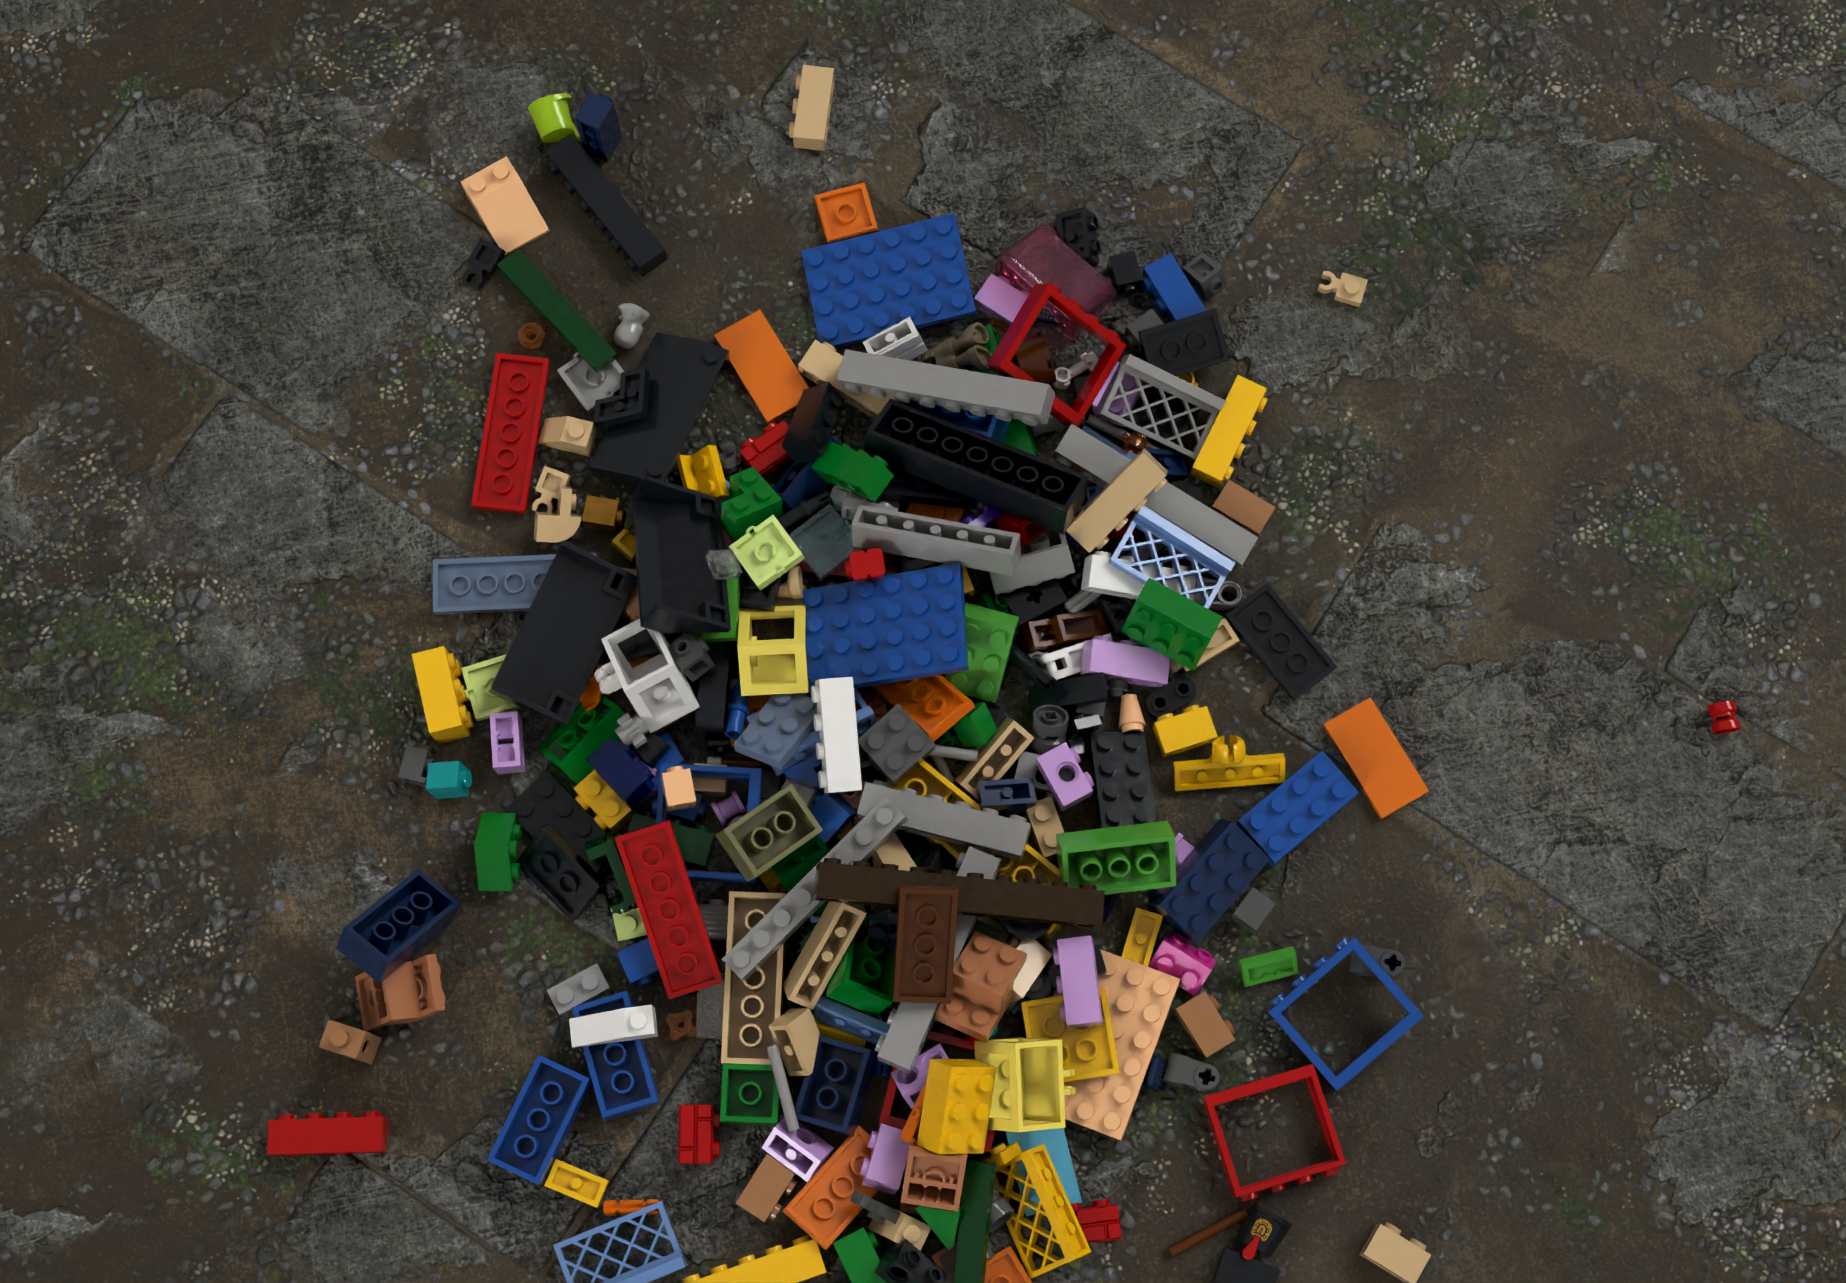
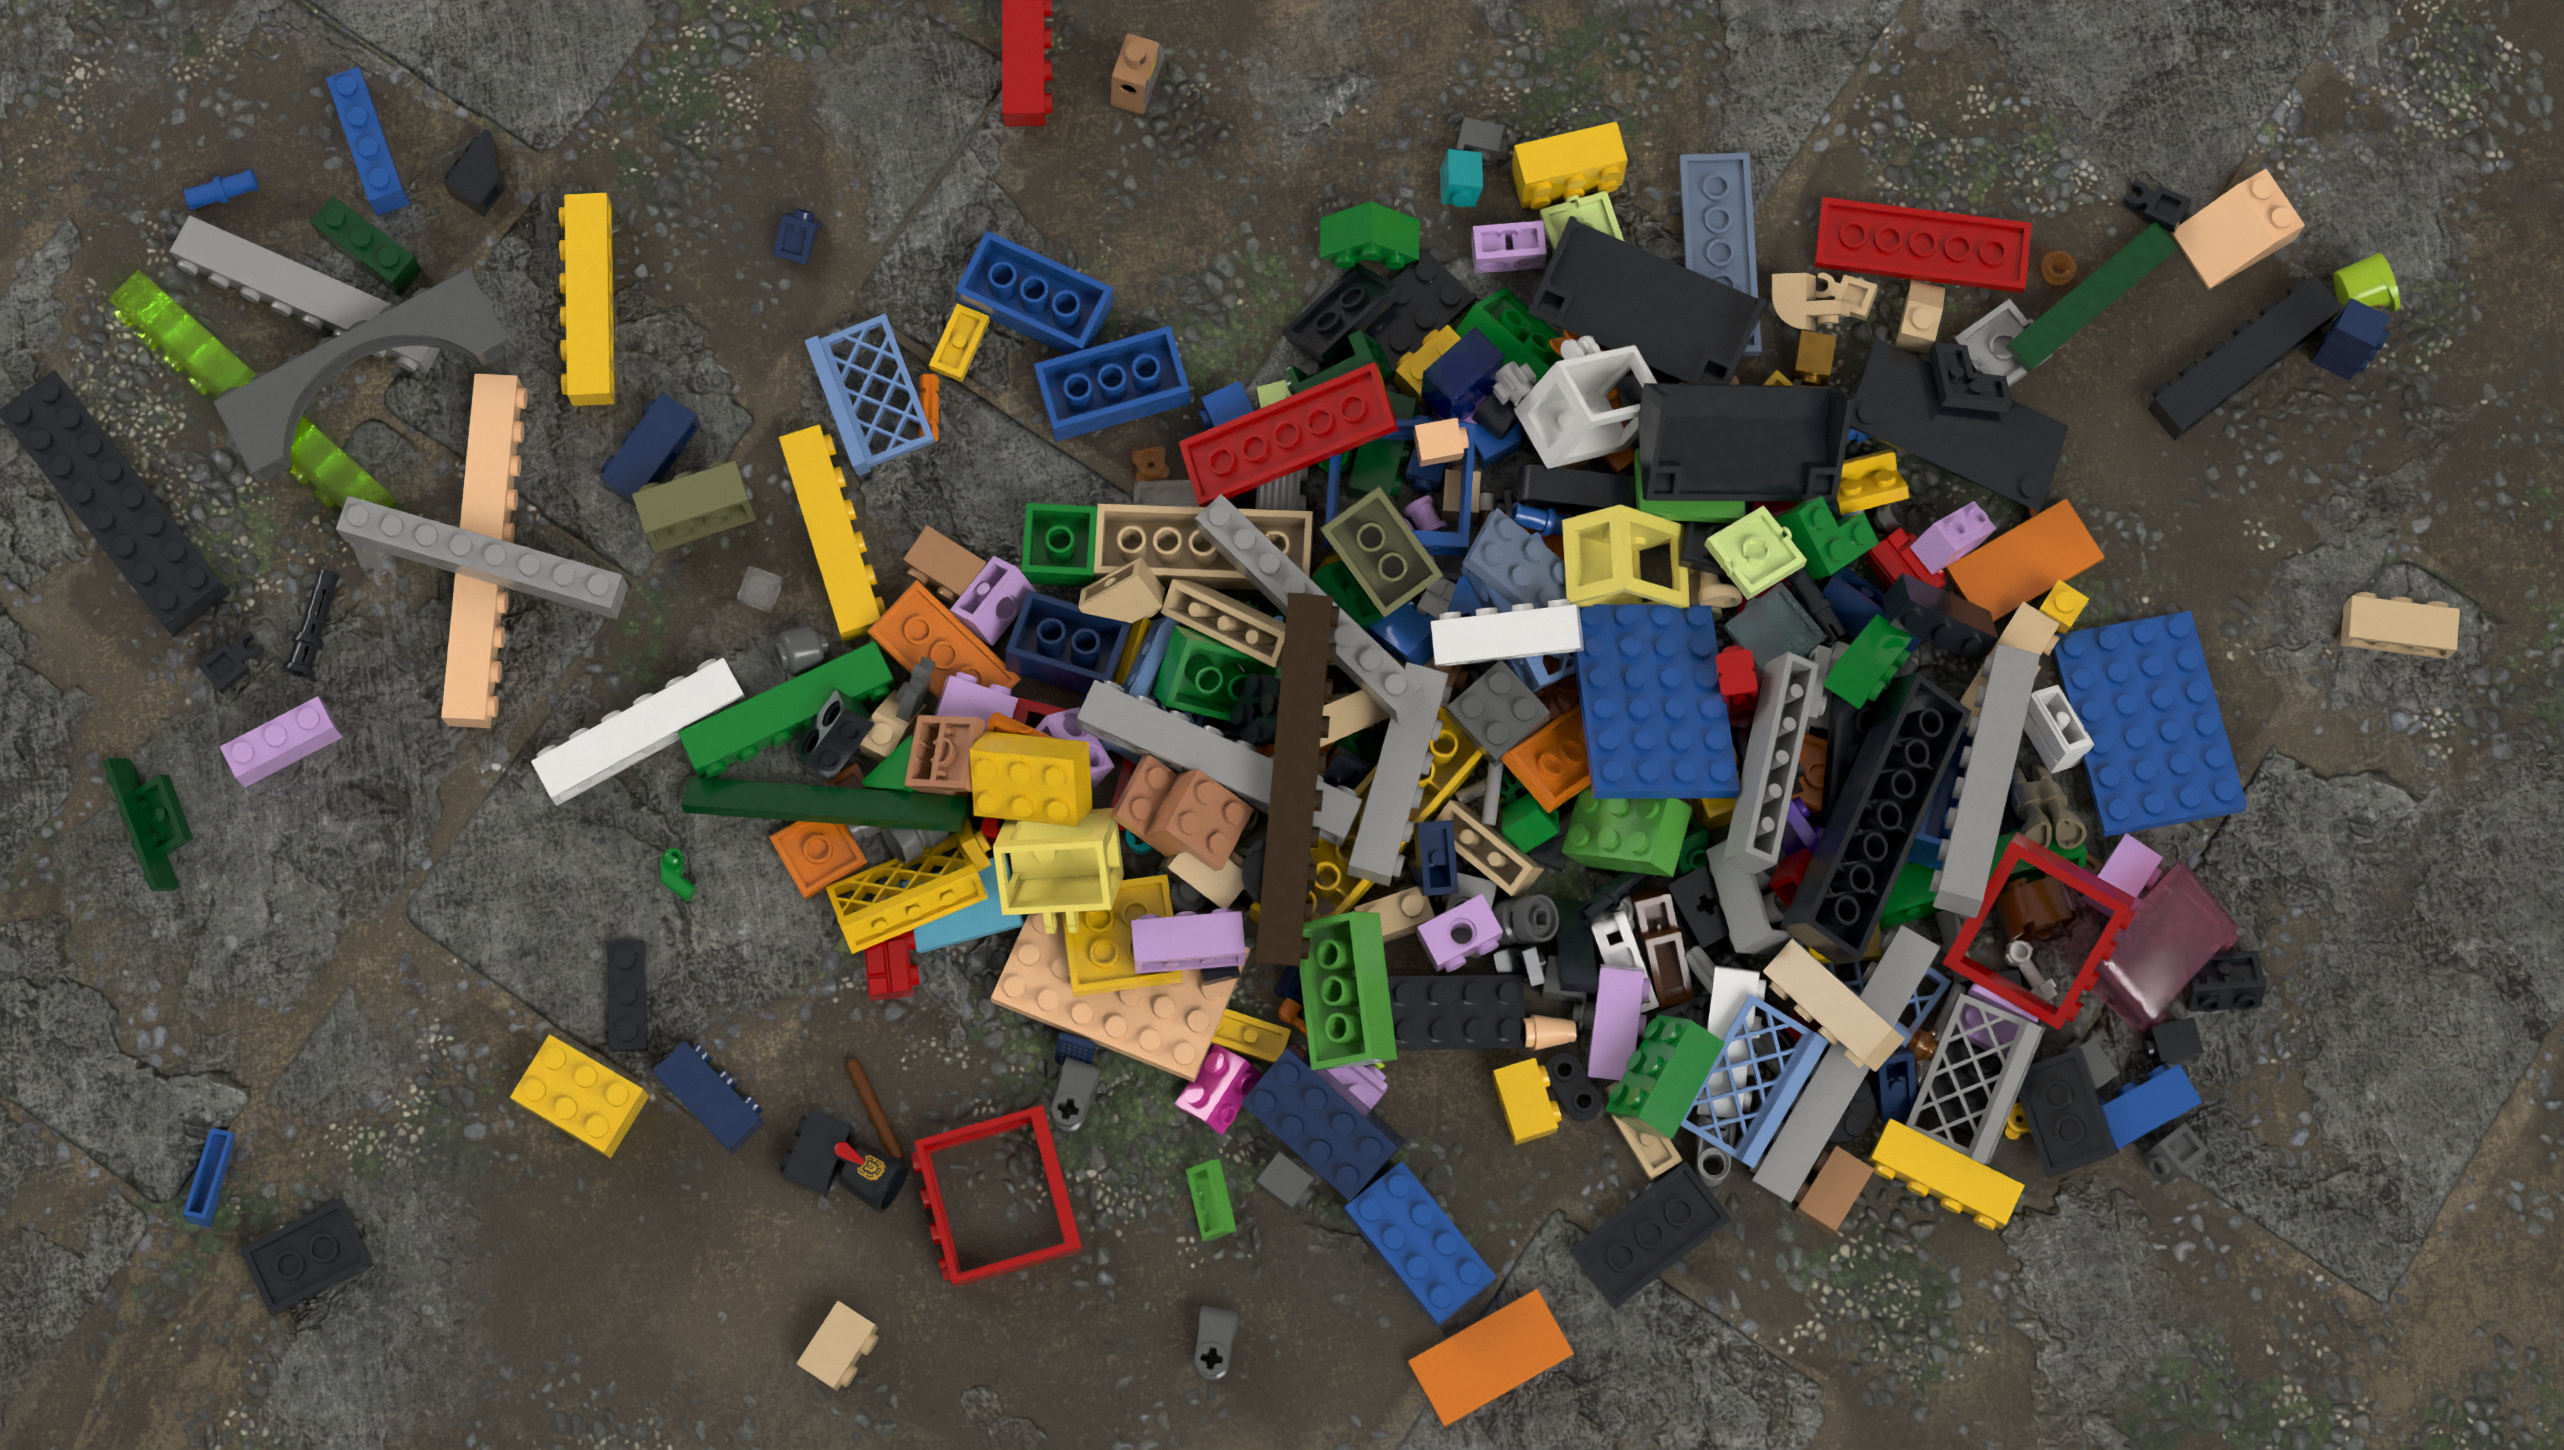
camera: 90 degrees right, 0 degrees up
dark blue brick [336,869,460,984] -> none
nougat bracket [355,954,445,1032] -> none
light grey plate [547,963,611,1016] -> none
white slope [569,1005,658,1048] -> none
light grey animal [614,303,650,349] -> none
dark grey brick [668,633,715,682] -> none
red brick [678,1105,720,1165] -> none
clear plate [705,549,742,579] -> none
light grey bar [767,1044,800,1132] -> none
orange tile [814,182,879,244] -> none
reddish brown plate [892,885,959,1004] -> none
yellow plate [1173,735,1285,791] -> none
medium nougat brick [1174,991,1236,1060] -> none
blue window [1268,937,1424,1091] -> none
tan plate [1317,271,1368,307] -> none
none -> orange hand [1278,998,1308,1038]
none -> lavender brick [1910,501,1997,575]
none -> yellow brick [2038,580,2089,635]

